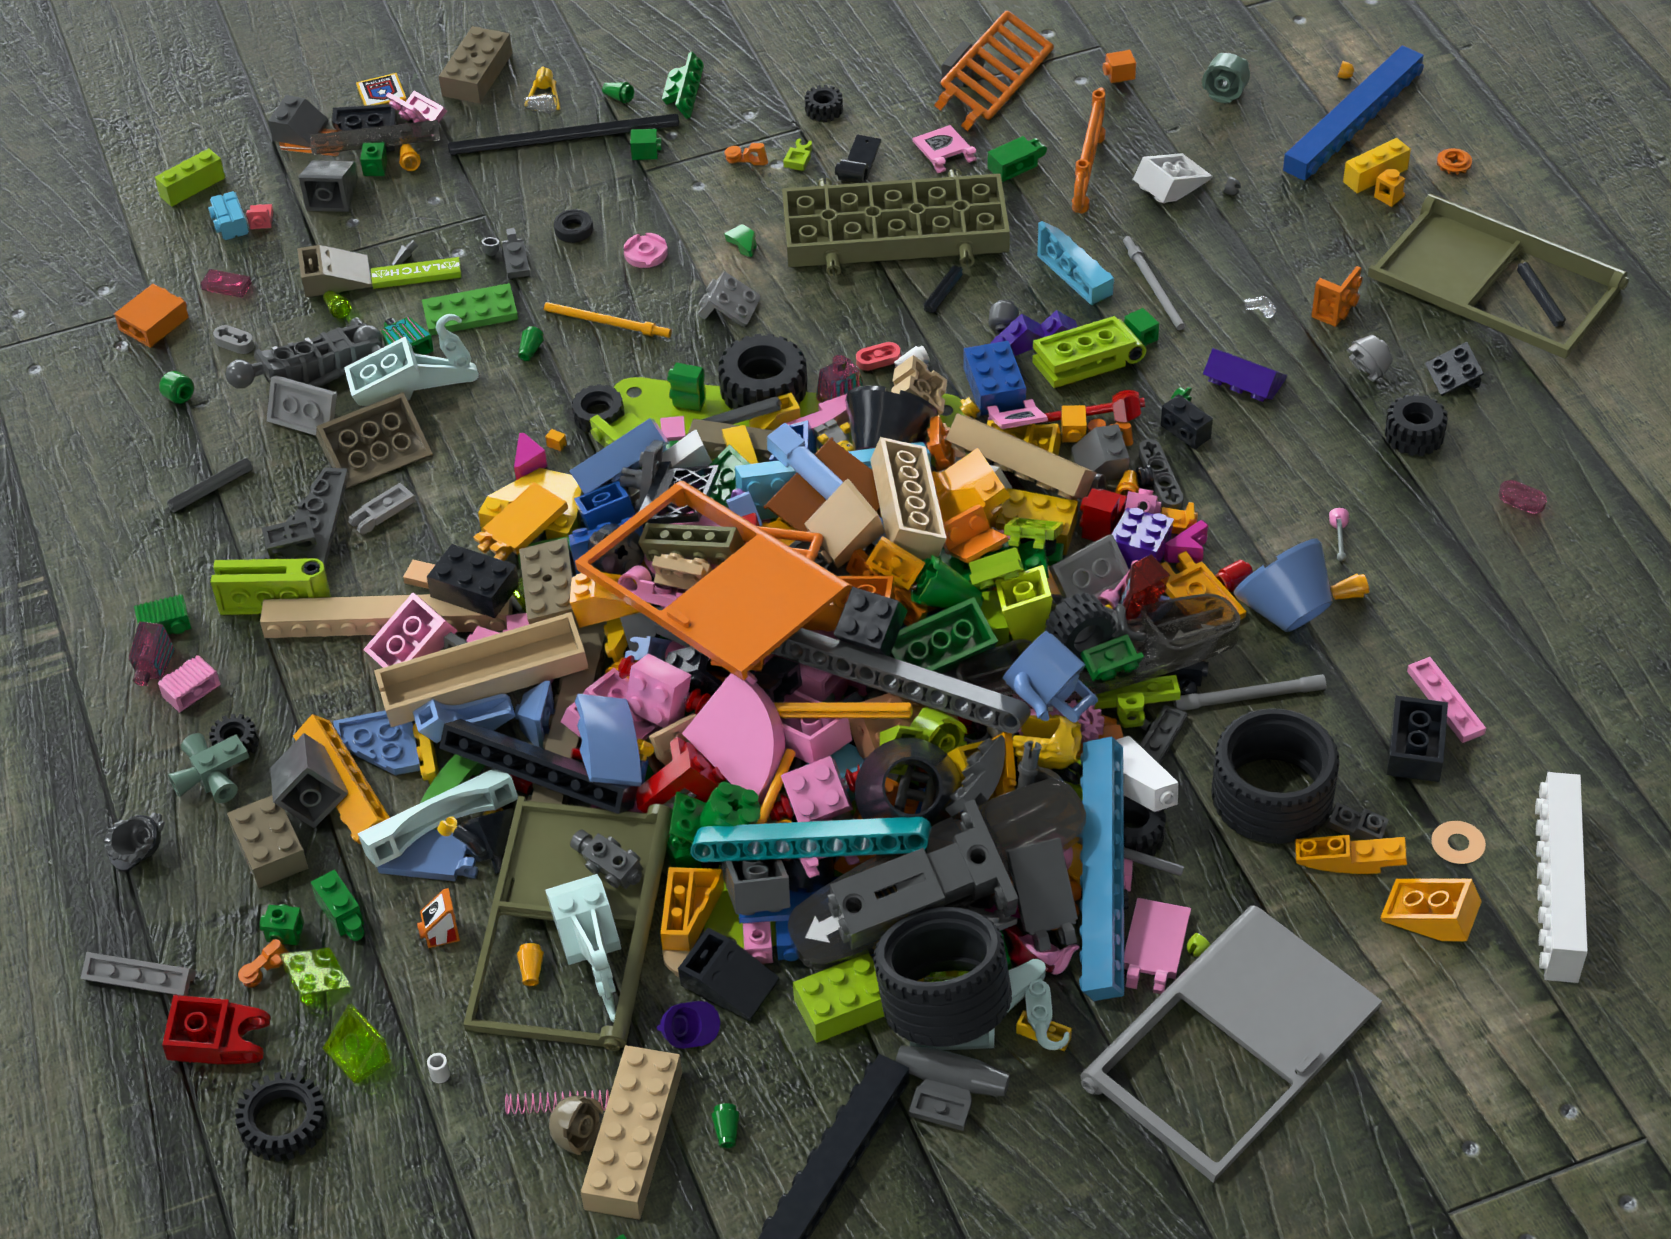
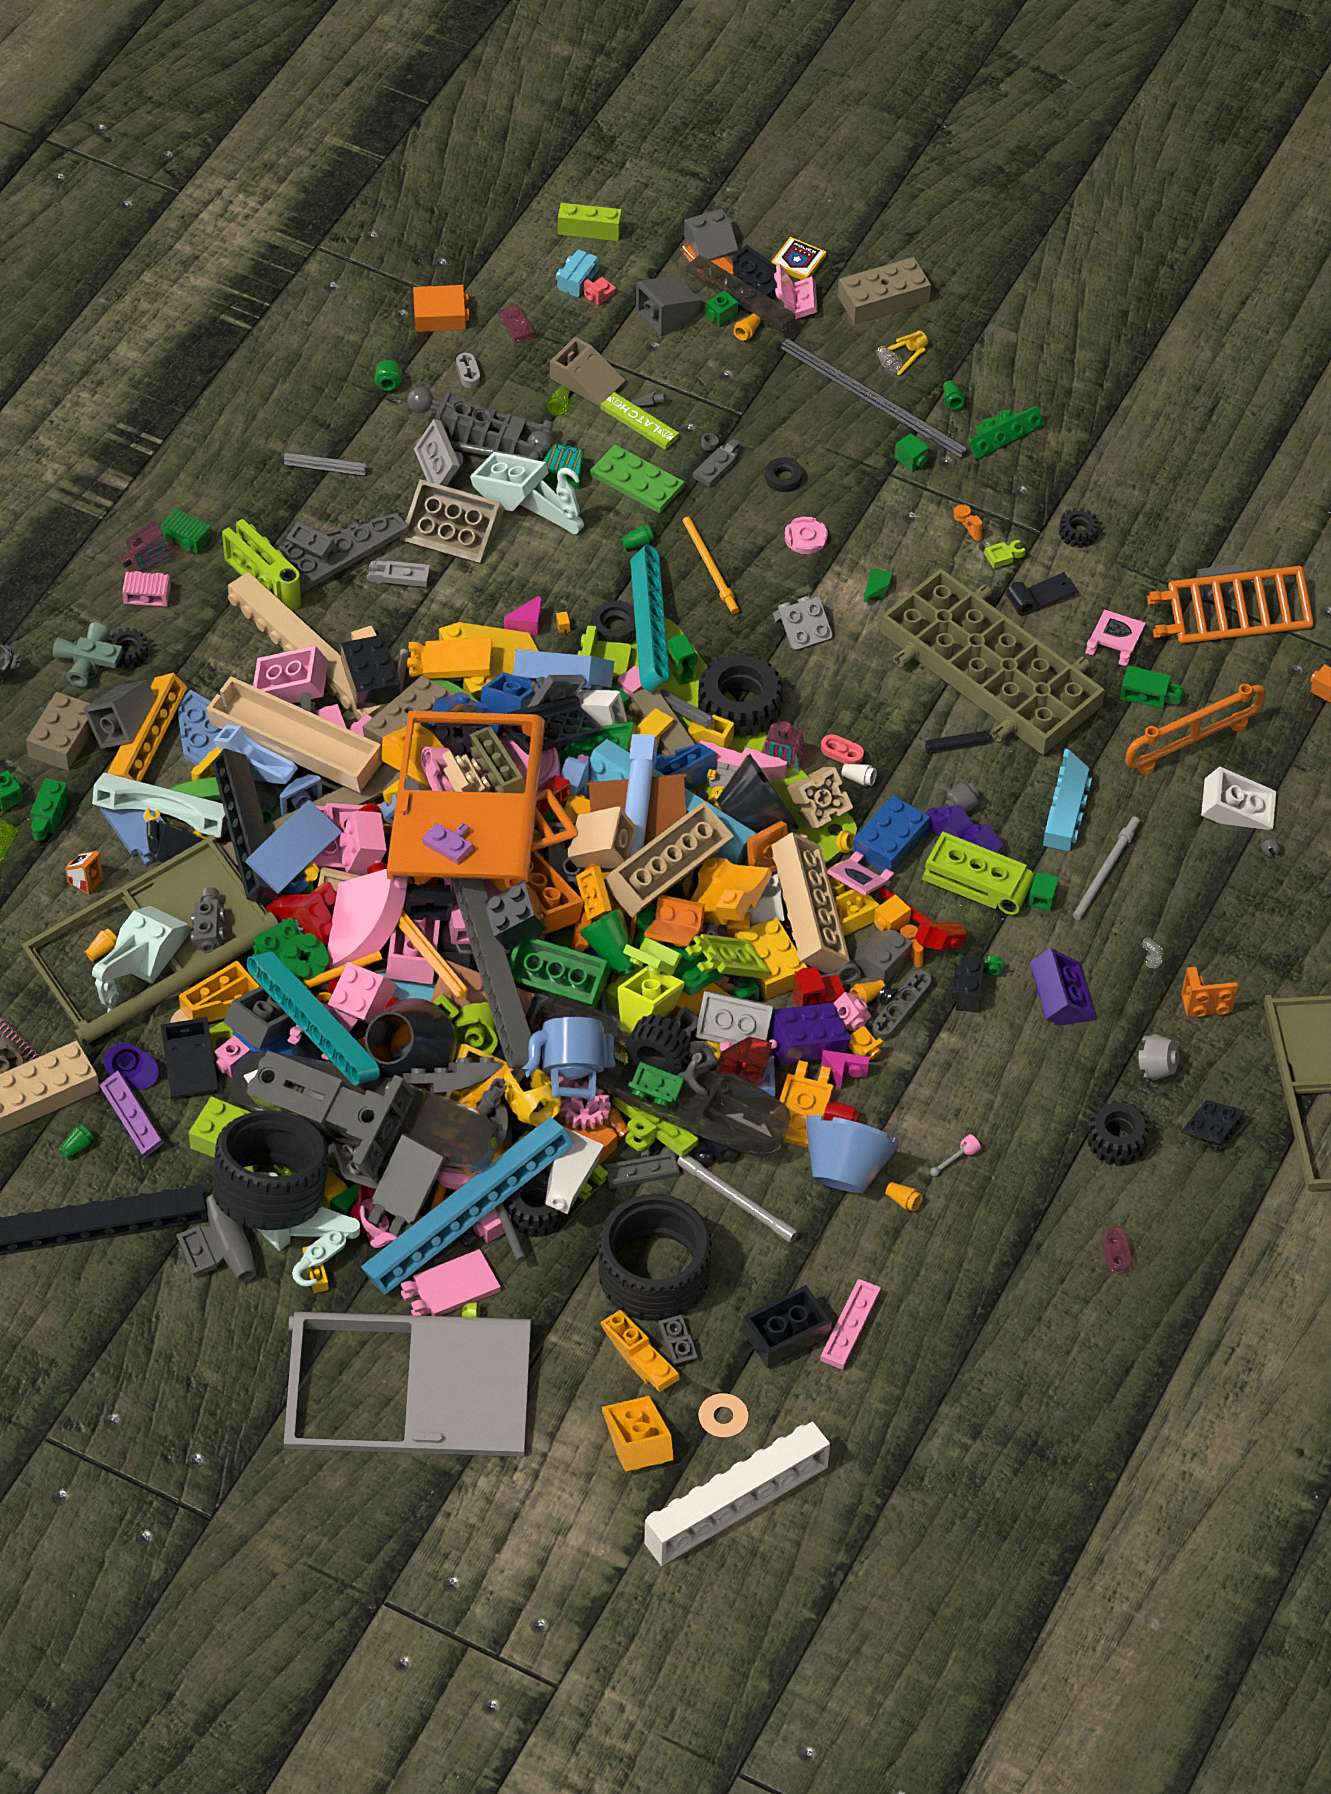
camera: 45 degrees right, 5 degrees up
none -> medium lavender plate [99,1071,165,1157]
none -> medium lavender plate [421,823,473,865]
none -> teal beam [630,545,669,693]

